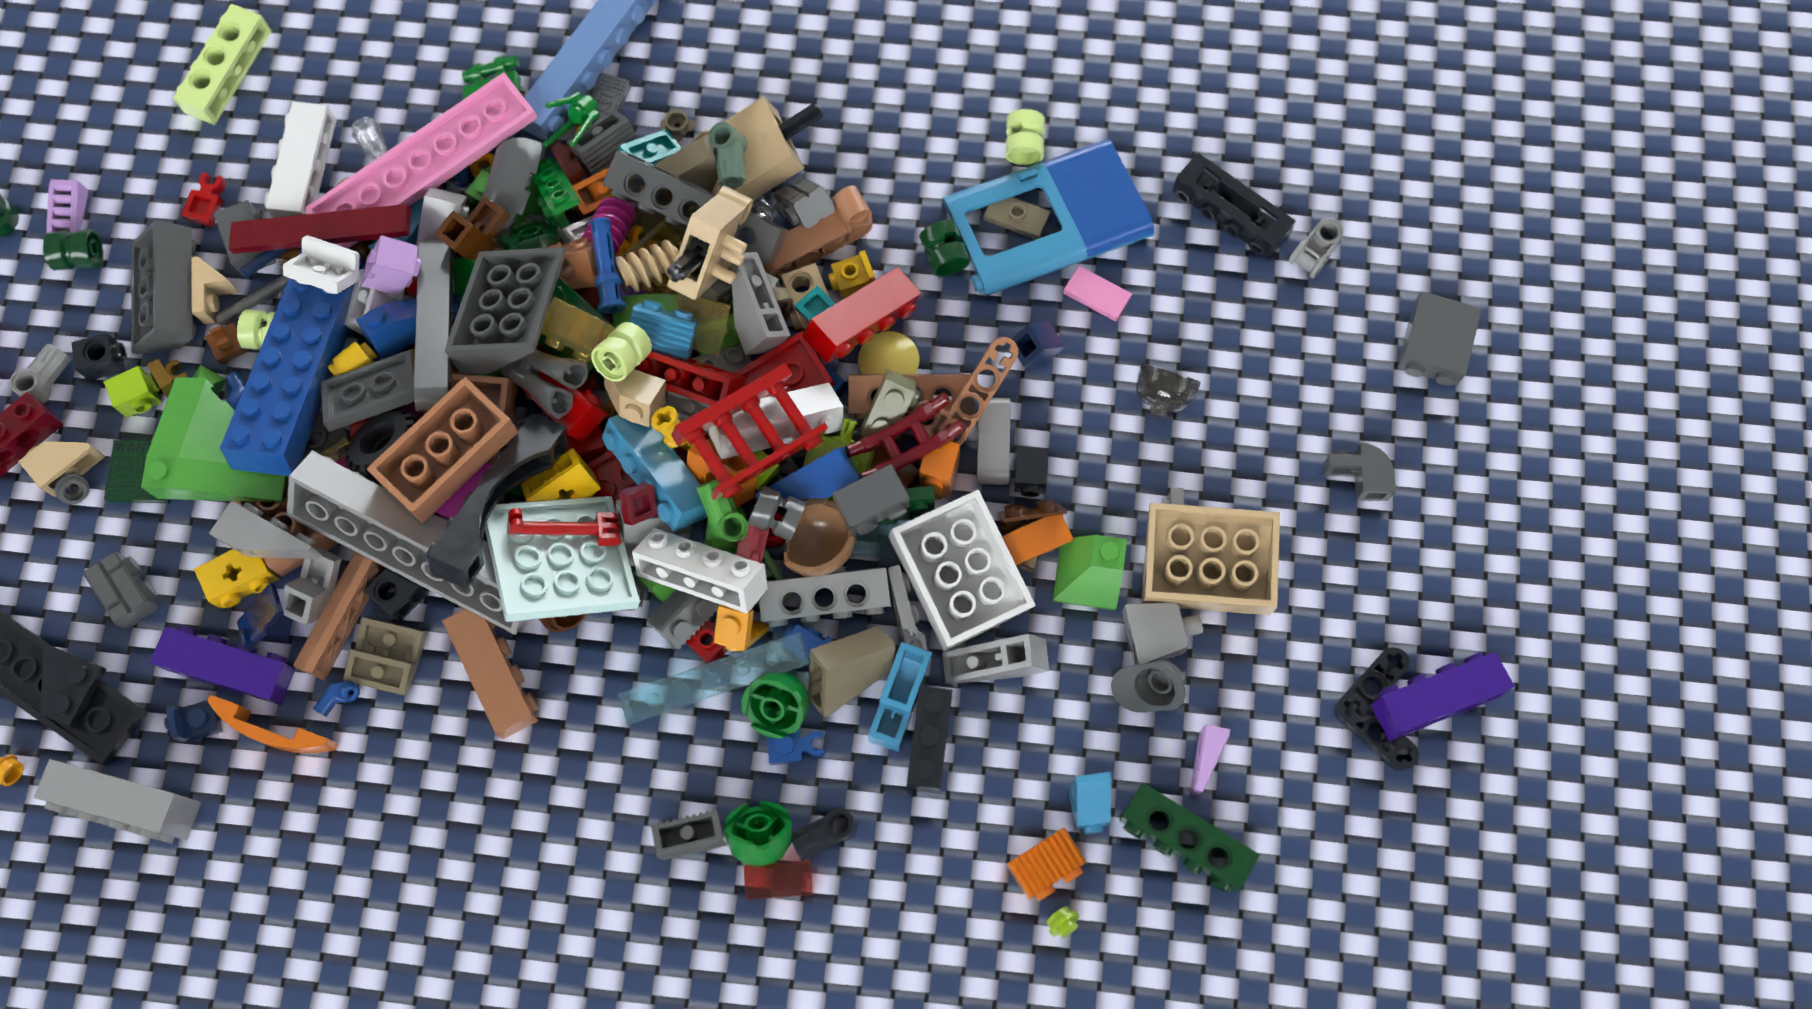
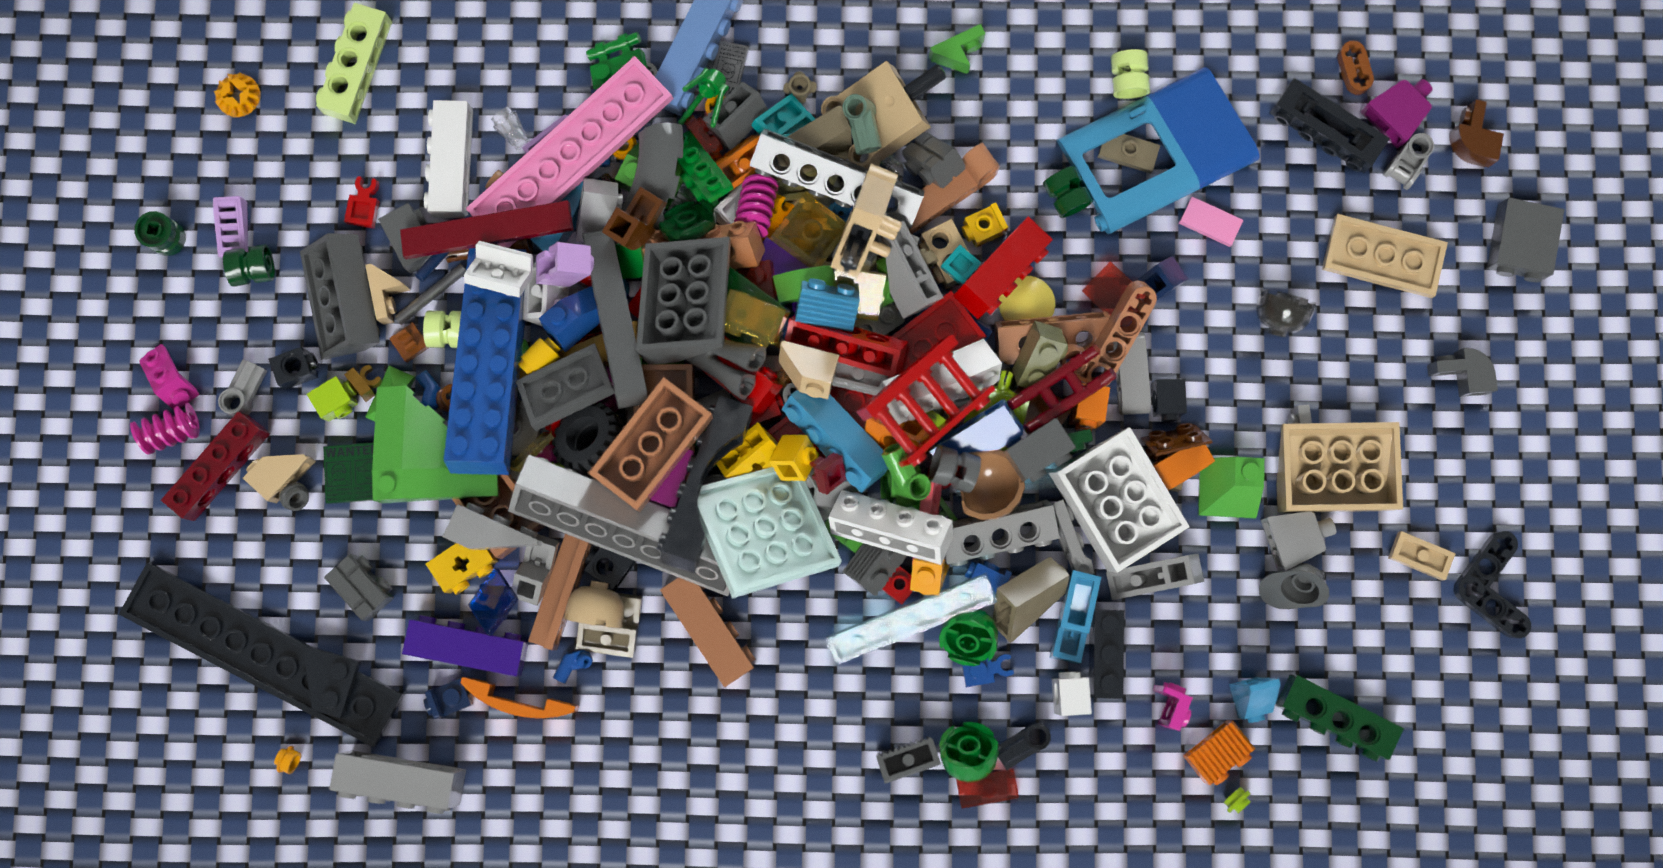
camera: 10 degrees left, 10 degrees up
red hinge [507,508,622,546] -> none
blue pin [590,217,626,314] -> none
yellowish green wheel [591,322,652,382] -> none
tan piece [615,240,679,295] -> none
yellow connector [651,406,694,452] -> none
lavender slope [1190,725,1231,796] -> none
dark purple brick [1371,651,1515,741] -> none
none -> light orange gear [214,72,260,117]
none -> tan cylinder [564,581,624,628]
none -> yellow brick [769,435,819,481]
none -> bright green slope [929,24,986,74]
none -> white brick [1052,672,1092,716]
none -> clear red plate [1082,261,1146,327]
none -> dark pink bracket [1153,682,1193,731]
none -> tan plate [1322,214,1448,298]
none -> dark orange beam [1337,41,1374,95]
none -> magenta torso [1360,79,1433,149]
none -> tan plate [1388,531,1456,581]
none -> reddish brown brick [1449,99,1504,168]

